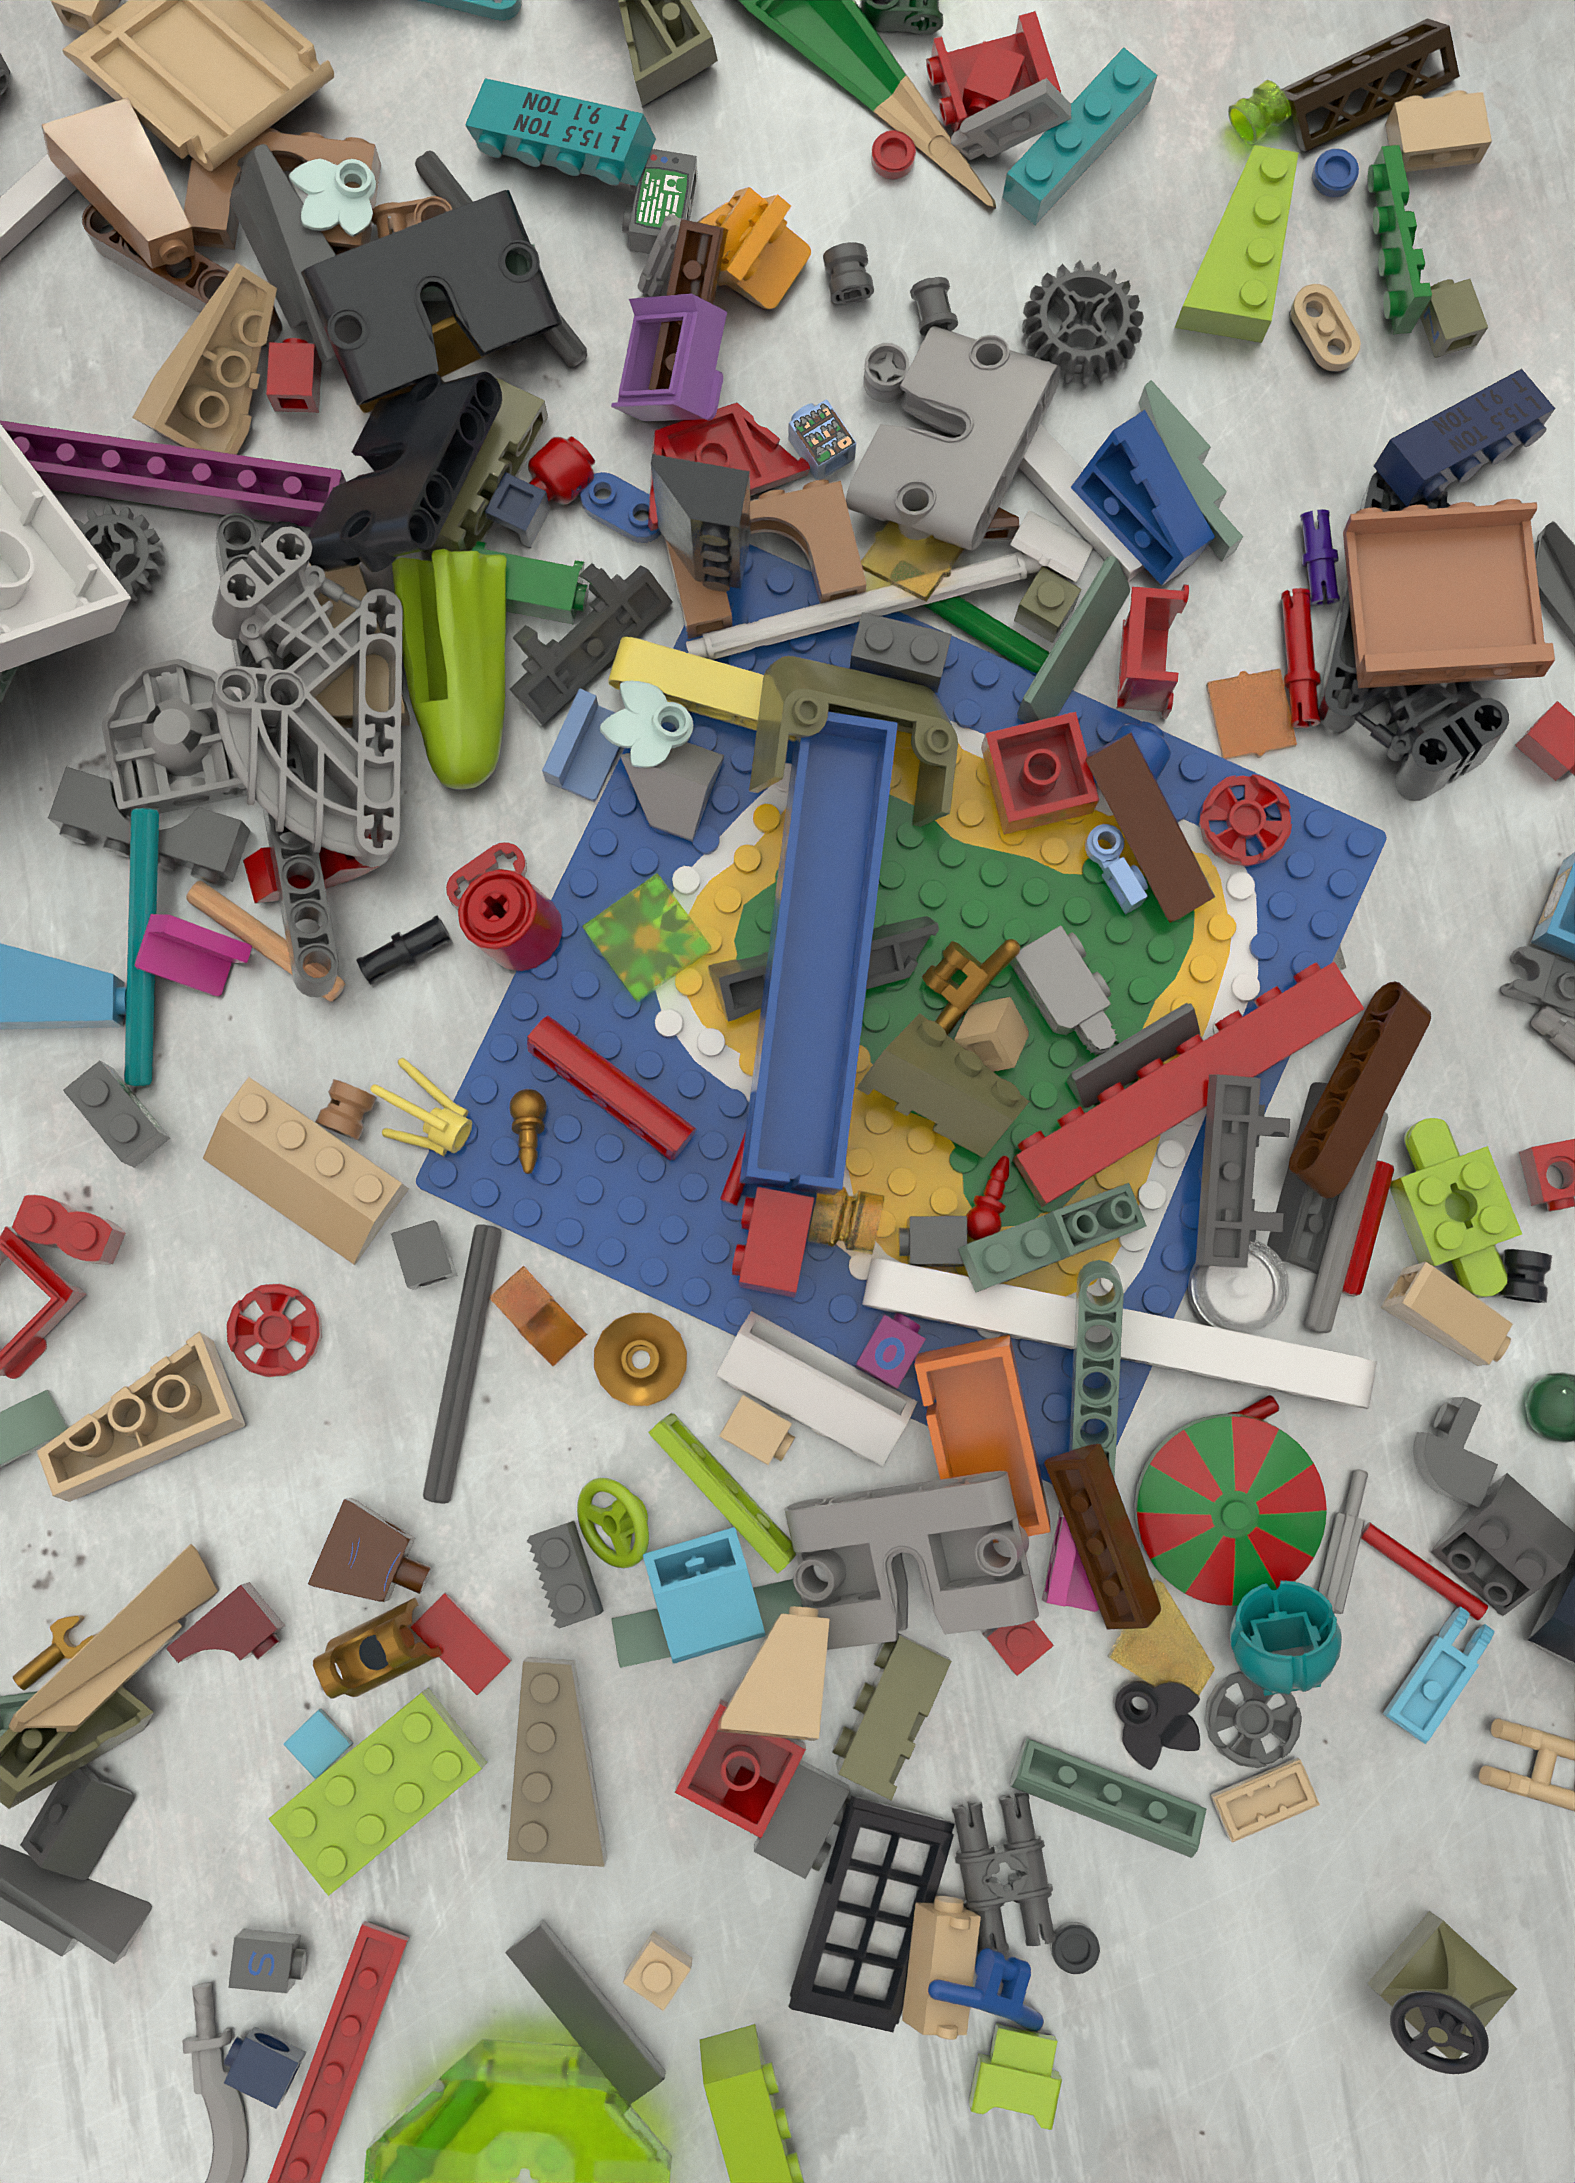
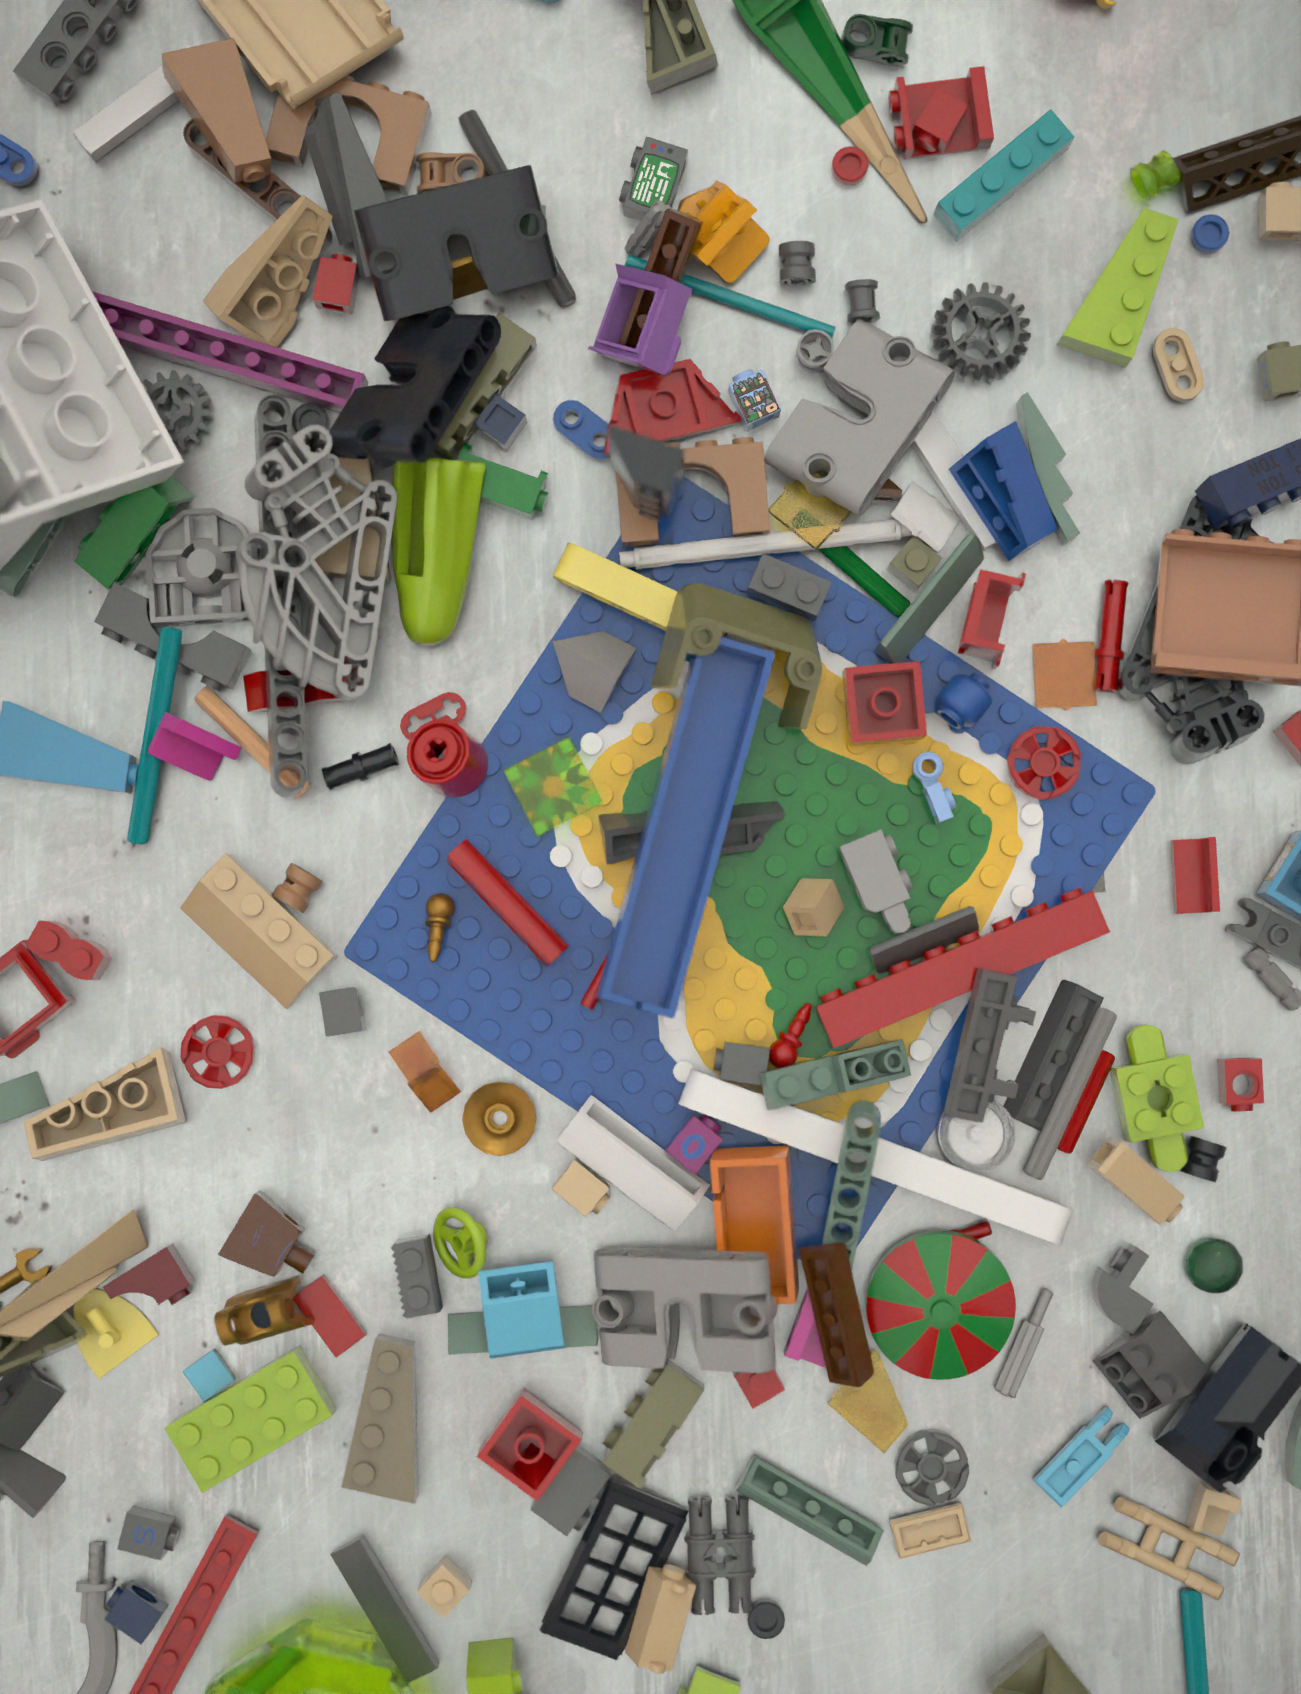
camera: 15 degrees right, 5 degrees up
dark grey brick [63,1060,170,1168] -> none
light aqua plate [289,159,376,237] -> none
light yellow plant [370,1058,472,1156] -> none
dark grey axle [423,1224,502,1504] -> none
teal brick [465,78,656,186] -> none
dark grey hinge [509,563,673,726] -> none
red head [528,436,595,505] -> none
medium blue panel [542,688,621,802] -> none
light aqua plate [600,681,693,768] -> none
lime tile [648,1413,796,1574] -> none
tan slope [717,1606,830,1741] -> none
red brick [732,1187,814,1298] -> none
clear yellow wheel [807,1187,884,1255] -> none
olive wedge [856,1013,1030,1158] -> none
pearl gold piece [922,939,1020,1035] -> none
blue piece [928,1948,1044,2031] -> none
light grey hinge [951,78,1071,160] -> none
reddish brown slope [1086,732,1215,923] -> none
black plate [1115,1681,1201,1770] -> none
teal piece [1230,1581,1342,1696] -> none
reddish brown beam [1289,981,1431,1199] -> none
dark purple pin [1300,509,1340,606] -> none
red bar [1361,1522,1488,1621] -> none
green wing [1367,145,1432,335] -> none
none -> green wedge [74,476,196,589]
none -> light yellow shield [74,1289,159,1379]
none -> teal bar [625,254,836,338]
none -> red panel [1171,837,1220,914]

